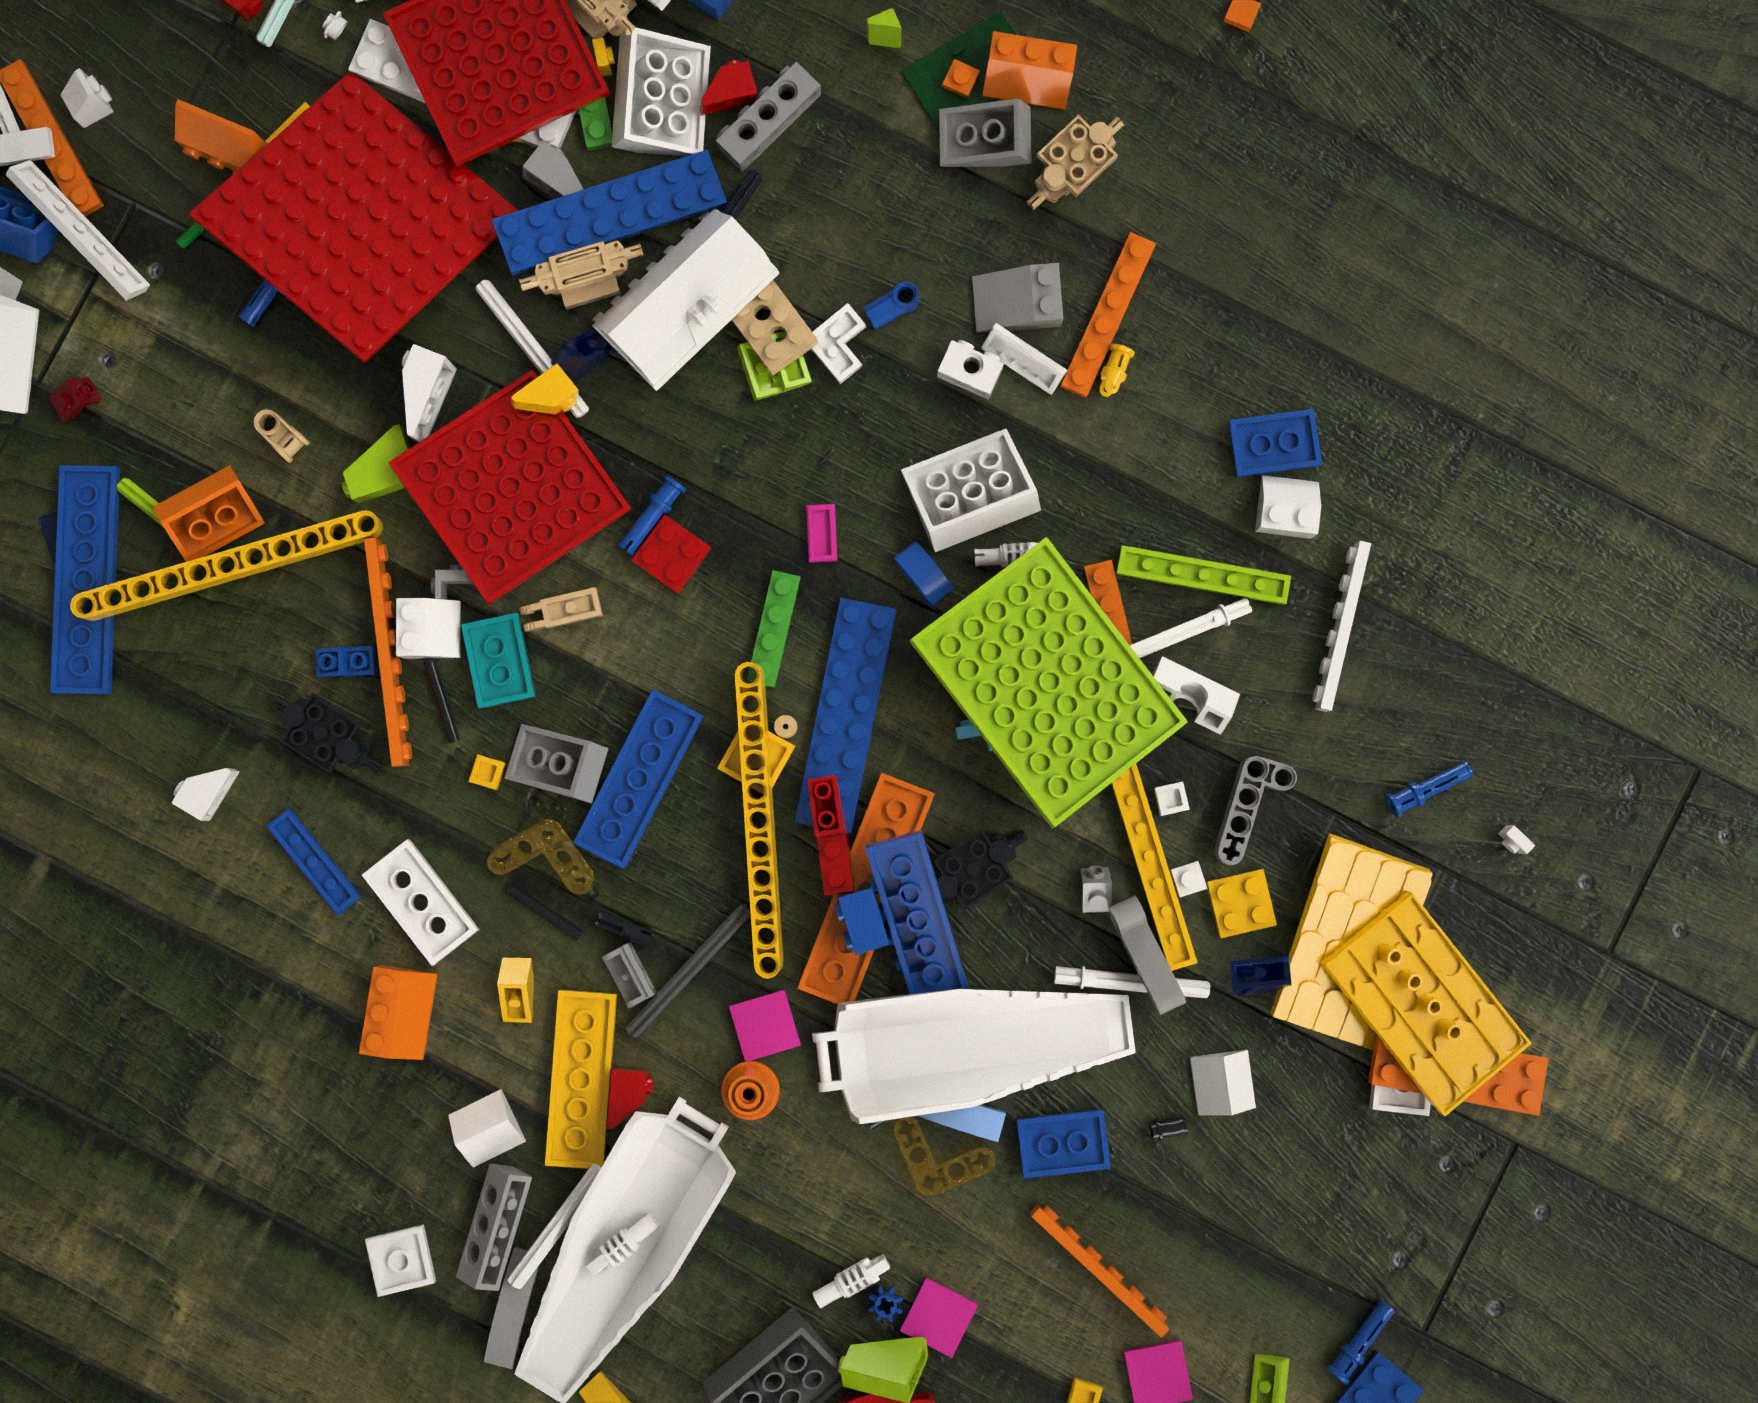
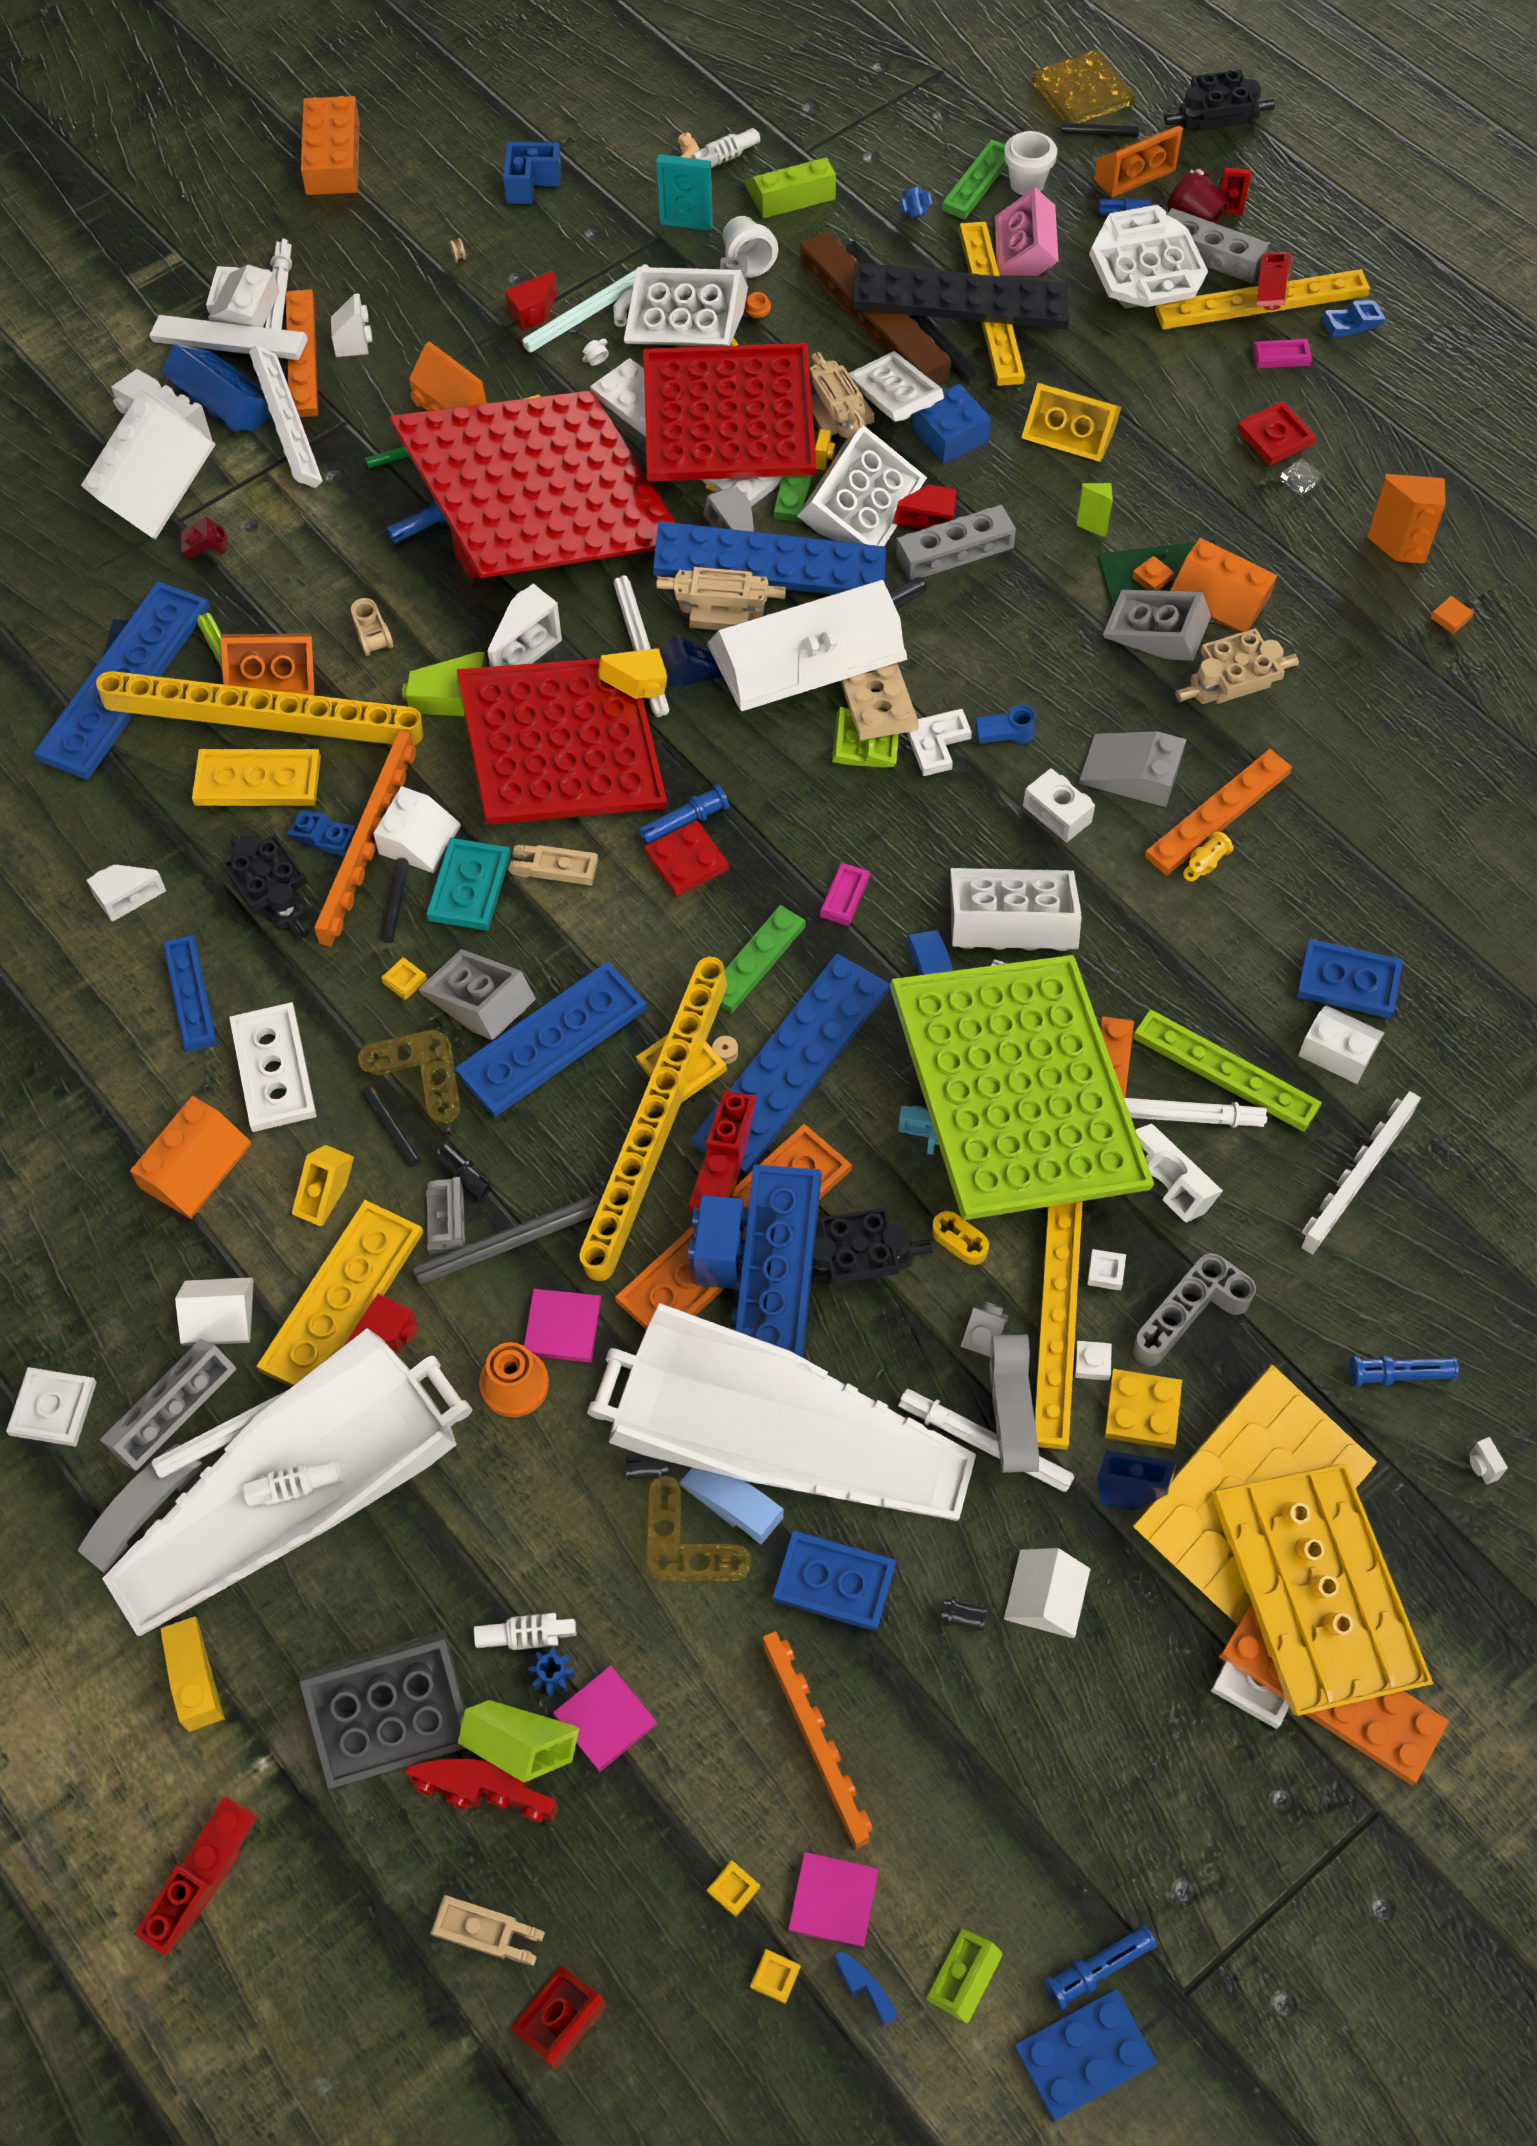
camera: 20 degrees right, 25 degrees down
light grey bracket [431,565,473,600] -> none
white plate [981,323,1067,395] -> none
none -> yellow plate [192,749,321,806]
none -> yellow beam [932,1211,989,1265]

